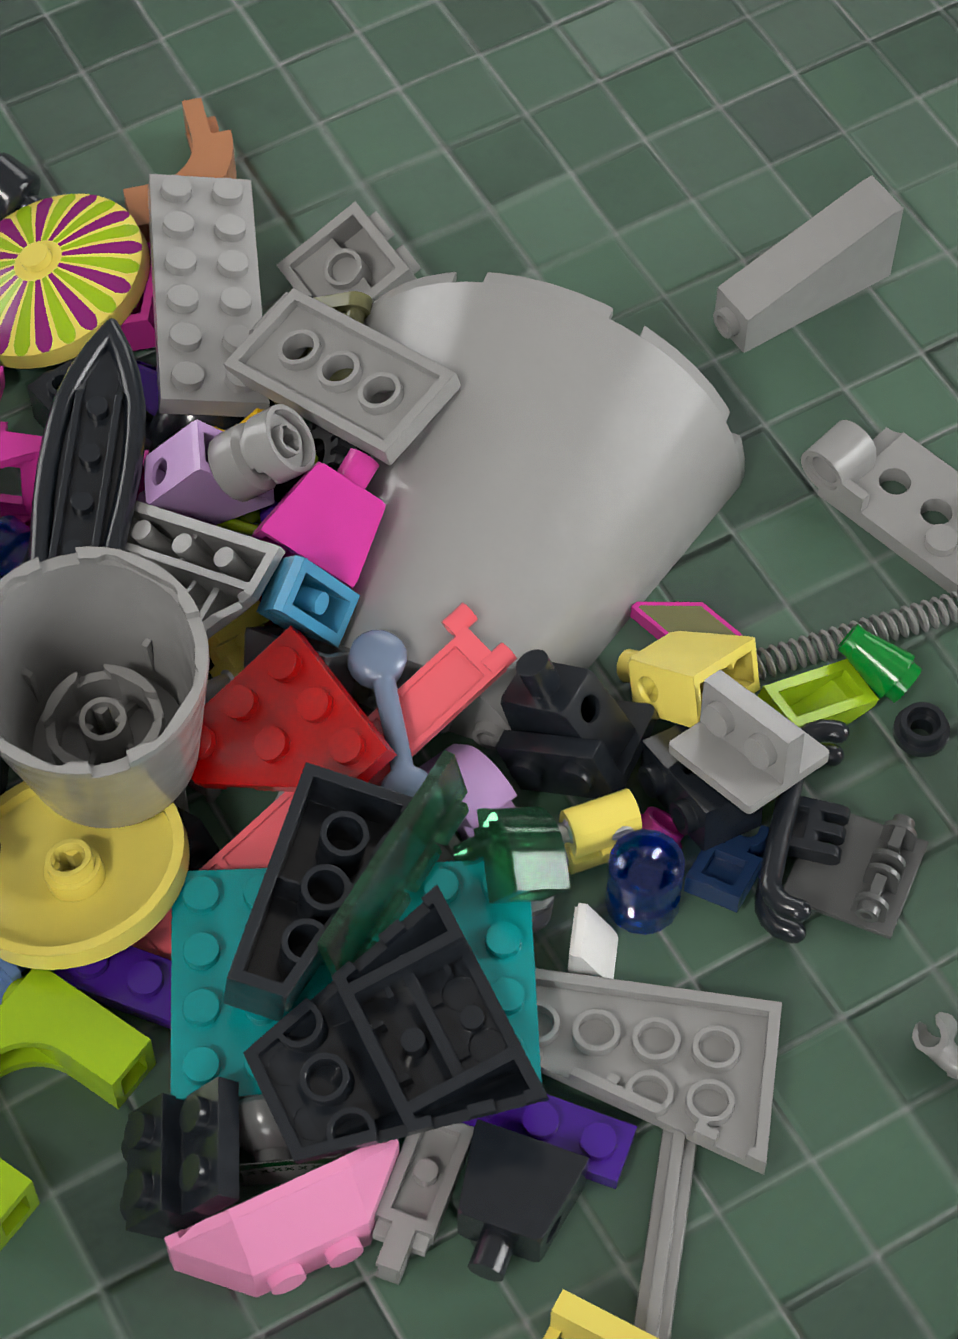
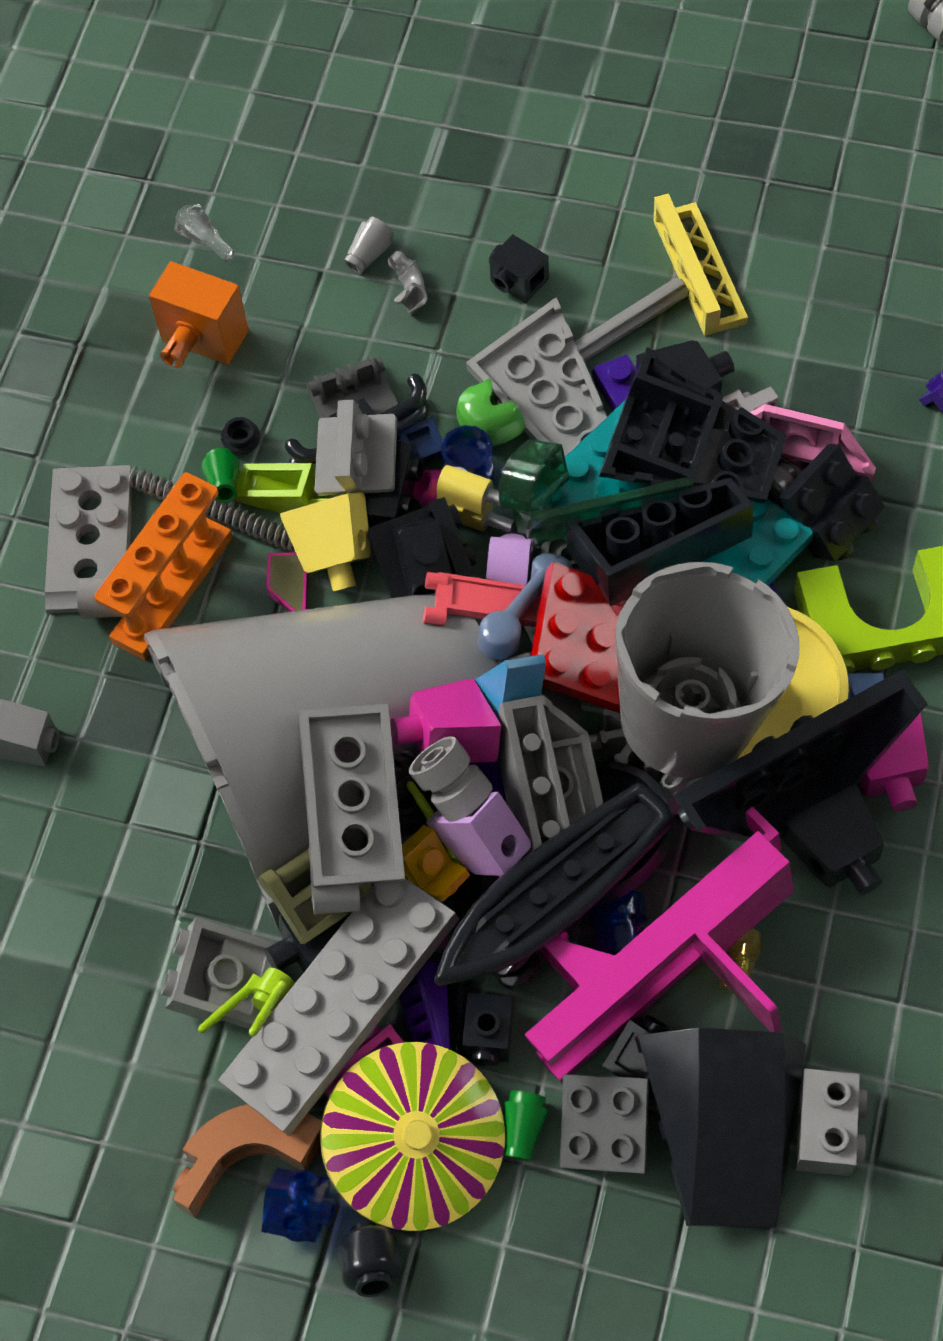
camera: 130 degrees left, 5 degrees up
none -> orange fence [94,472,233,661]
none -> lime plant [198,968,295,1037]
none -> clear blue brick [261,1167,336,1243]
none -> bright green helmet [456,379,526,447]
none -> black brick [489,234,549,303]

